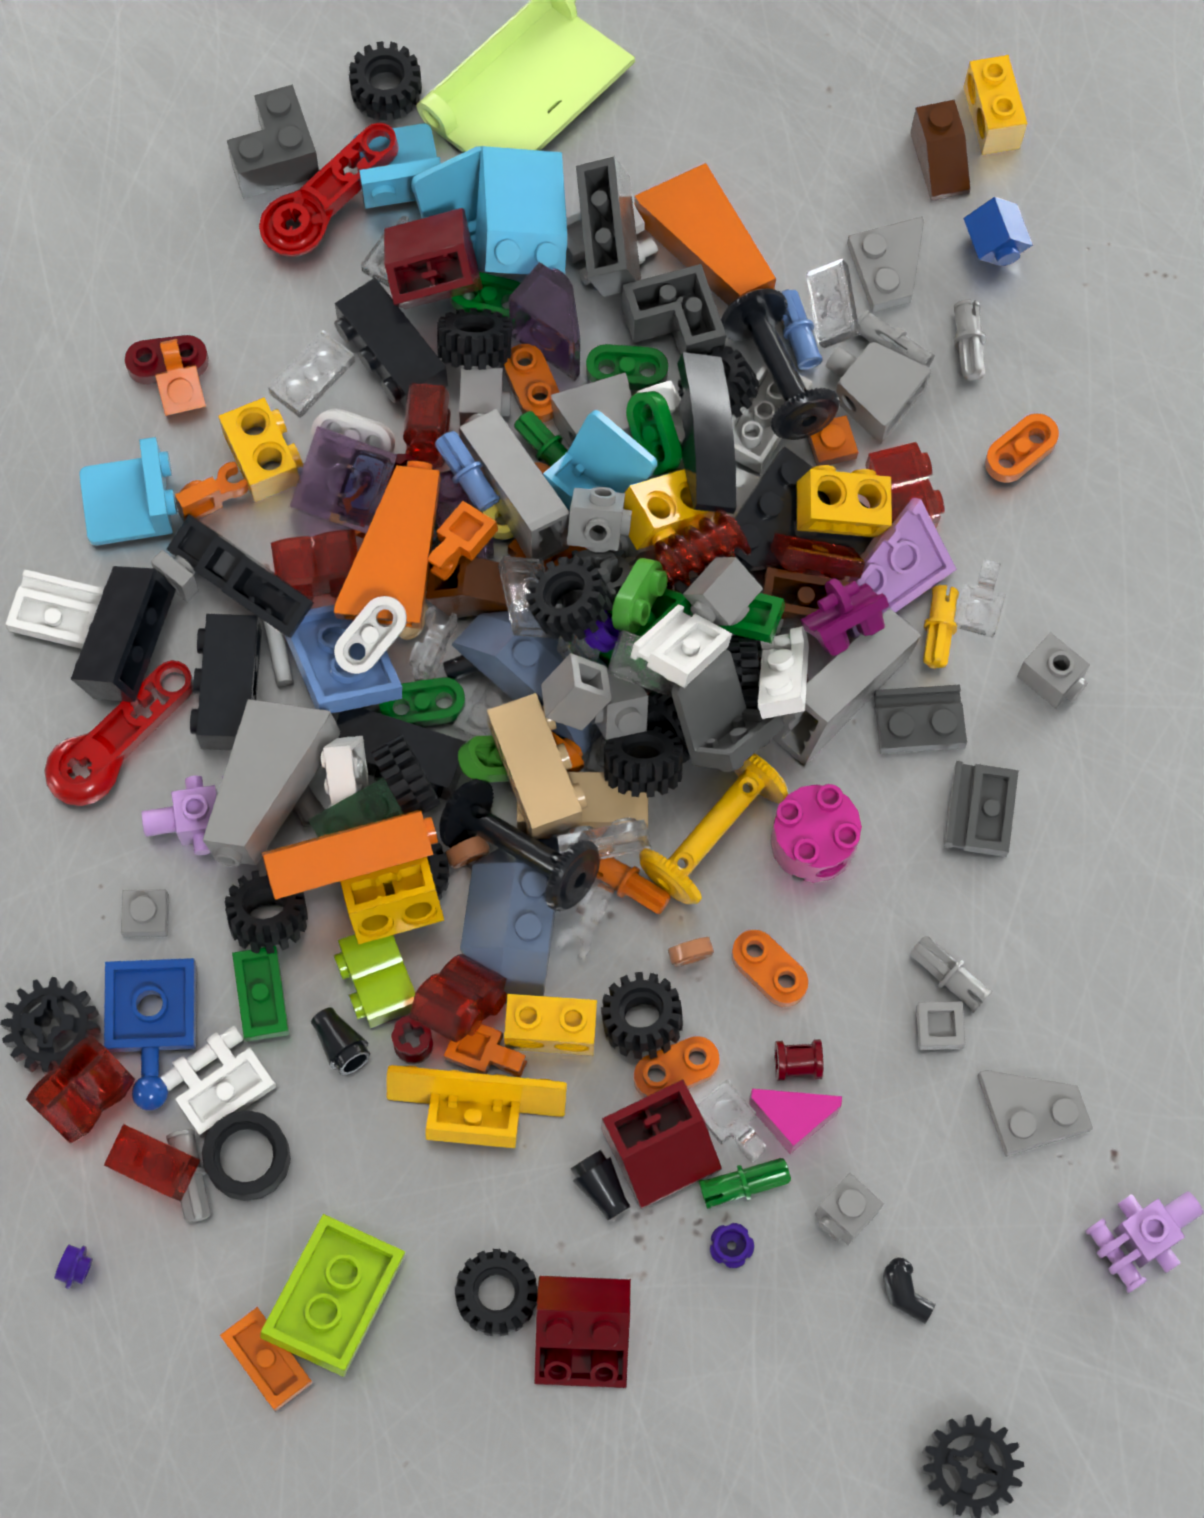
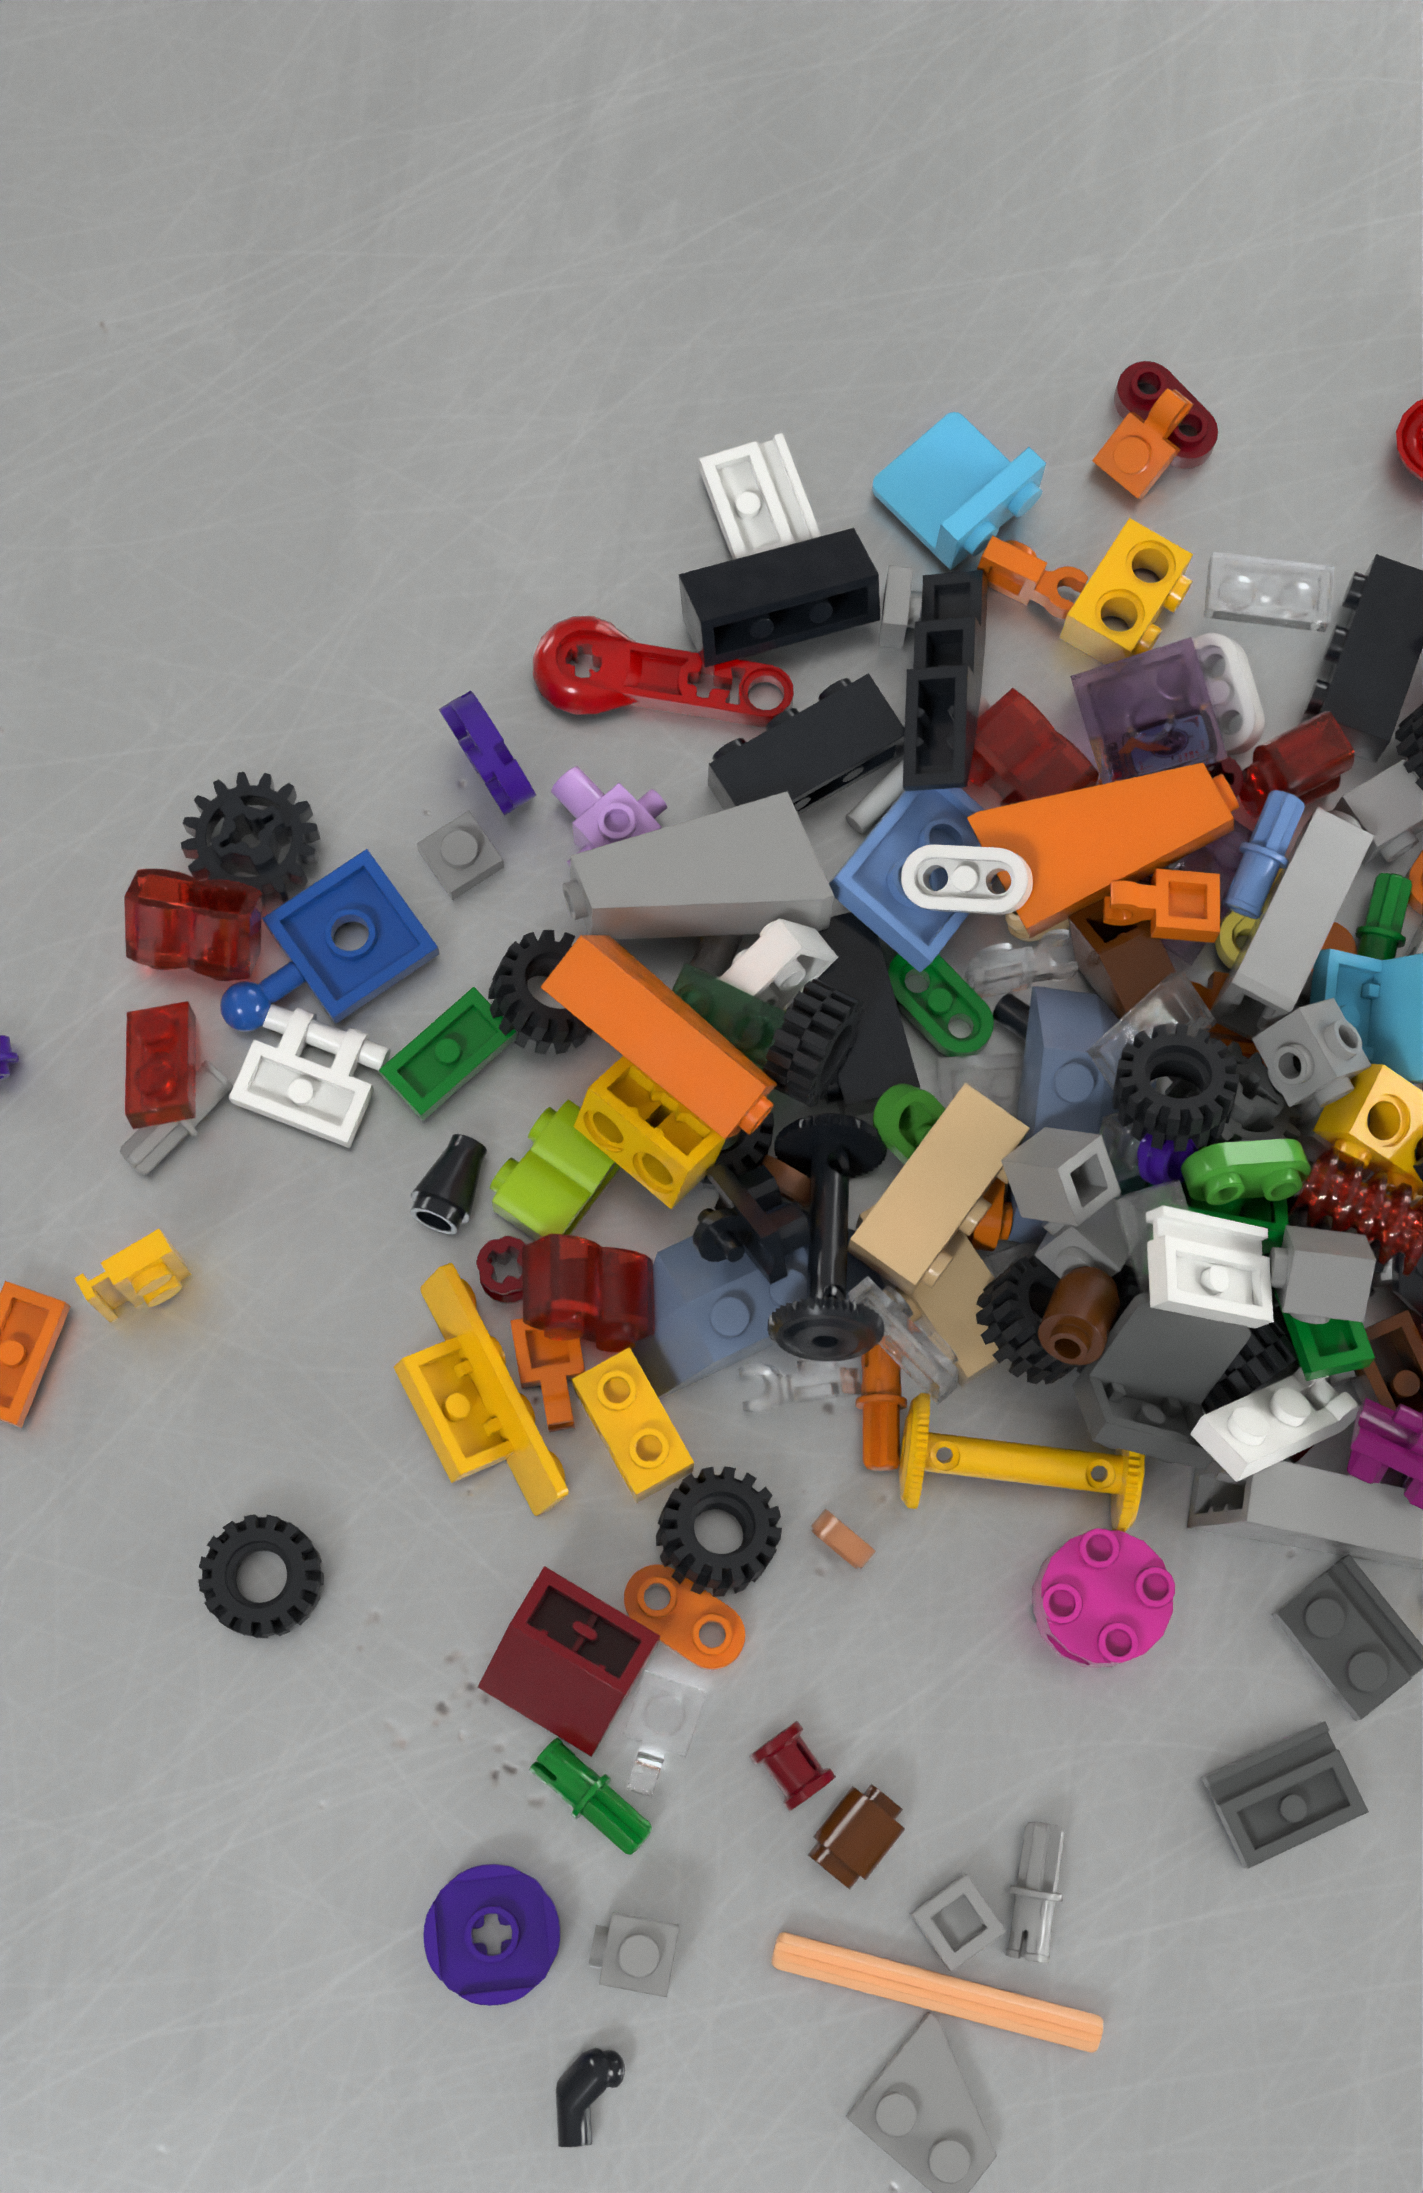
camera: 55 degrees right, 5 degrees up
black tyre [202,1110,291,1201] -> none
lime plate [260,1214,405,1377] -> none
dark red slope [534,1276,631,1388] -> none
black cone [570,1149,630,1221] -> none
dark purple plate [710,1223,754,1268] -> none
orange plate [732,930,808,1007] -> none
dark pink slope [749,1089,842,1154] -> none
none -> yellow plate [74,1229,192,1322]
none -> dark purple plate [423,1864,561,2006]
none -> dark purple plate [439,690,536,816]
none -> black hips [693,1162,811,1284]
none -> light nougat axle [771,1932,1103,2053]
none -> reddish brown brick [808,1784,905,1889]
none -> reddish brown brick [1038,1266,1120,1365]

